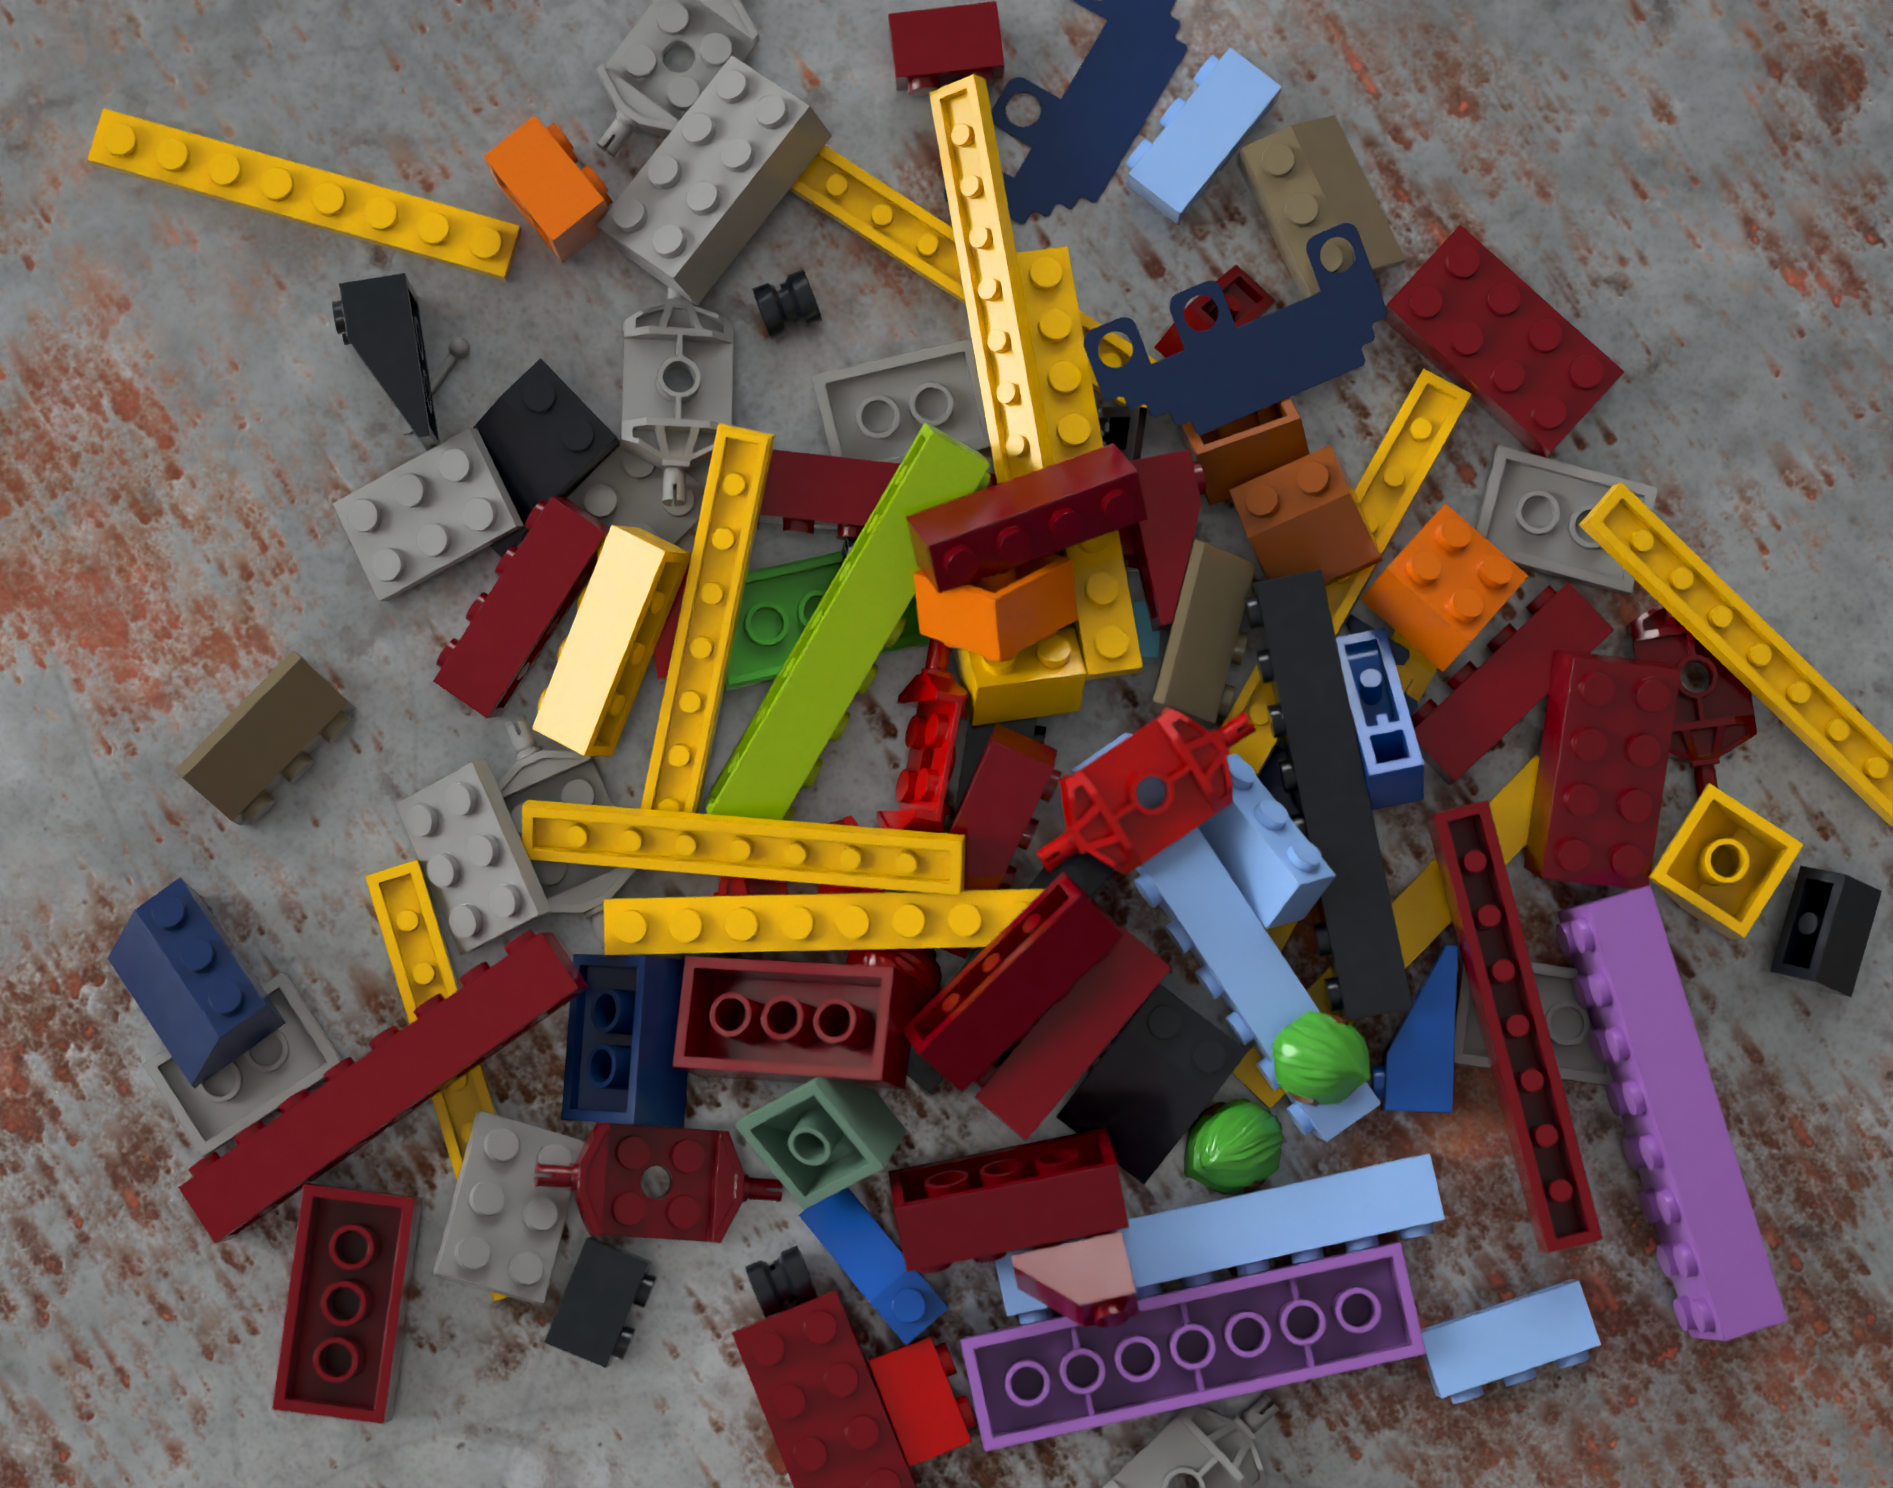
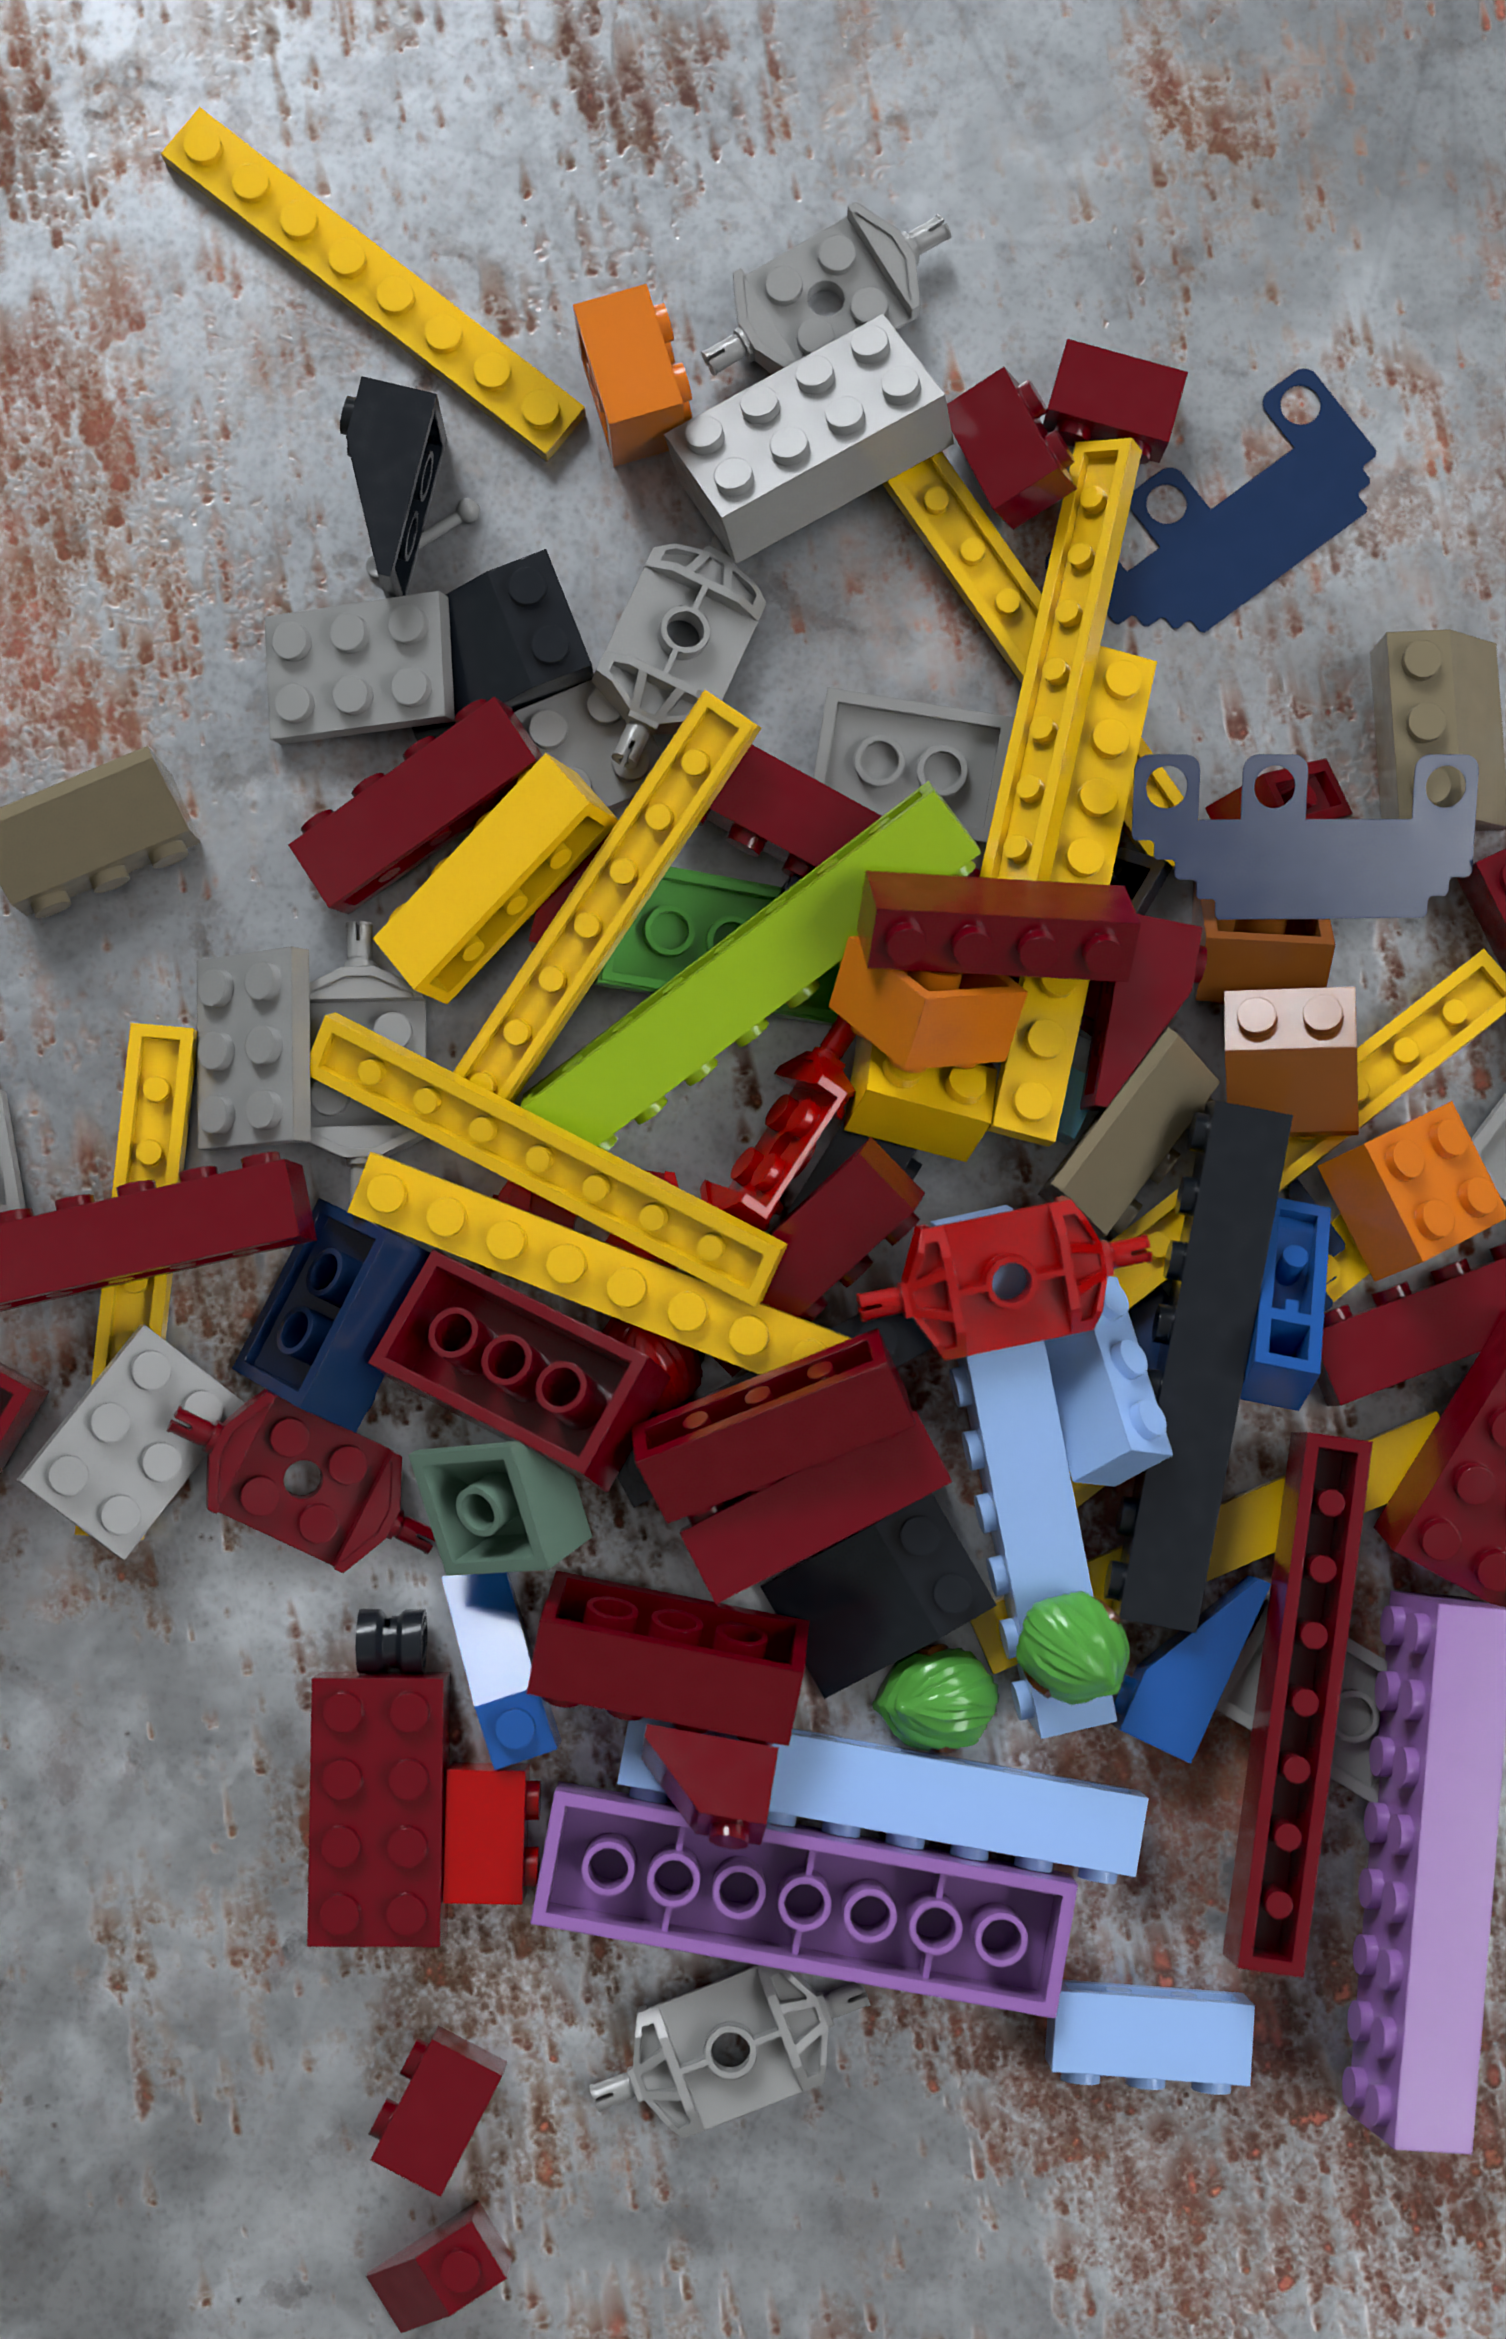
camera: 15 degrees right, 0 degrees up
black brick [544,1237,657,1368] -> none
black wheel [752,270,822,340] -> none
light blue brick [1126,47,1282,225] -> none
none -> dark red brick [947,367,1077,530]

